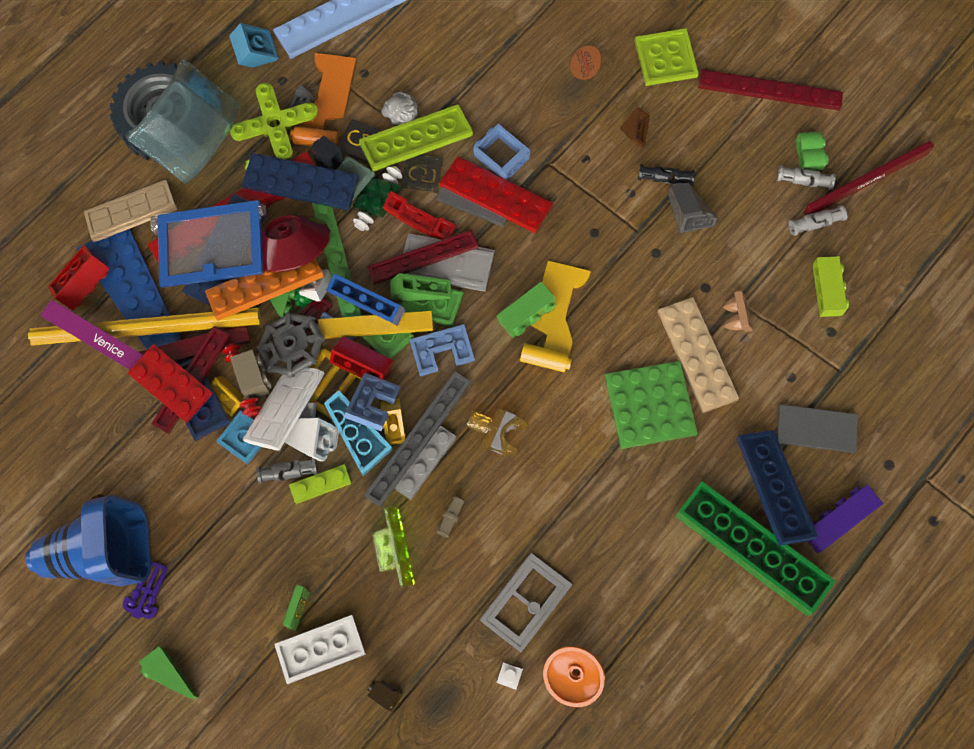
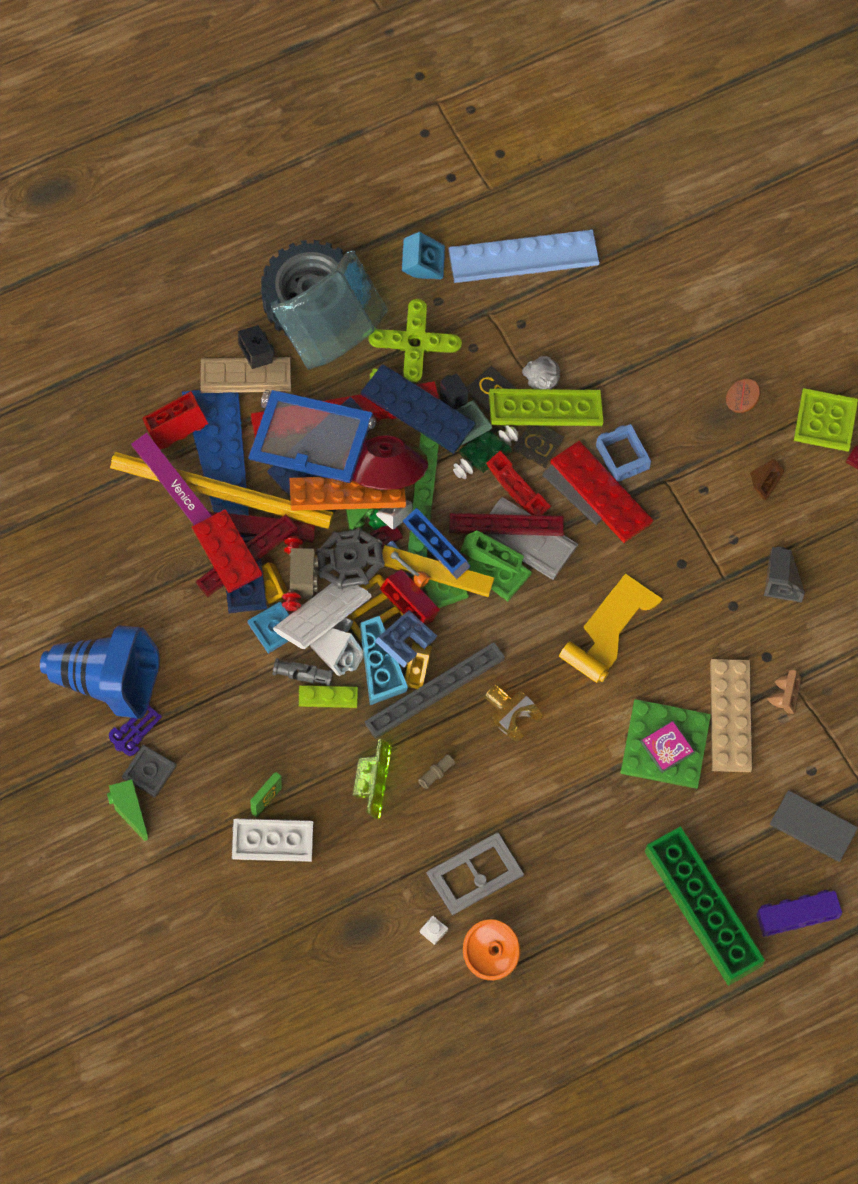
camera: 15 degrees right, 5 degrees down
dark grey tile [288,85,315,108] -> none
orange door [290,53,356,146] -> none
dark brown window [367,679,403,712] -> none
light grey plate [395,426,456,500] -> none
medium blue plate [409,324,475,376] -> none
bright green brick [497,282,557,339] -> none
black piece [638,164,695,186] -> none
dark blue plate [736,430,818,546] -> none
none -> dark grey tile [122,745,177,798]
none -> black brick [238,325,275,369]
none -> hinge [391,552,430,588]
none -> tile [640,721,695,773]

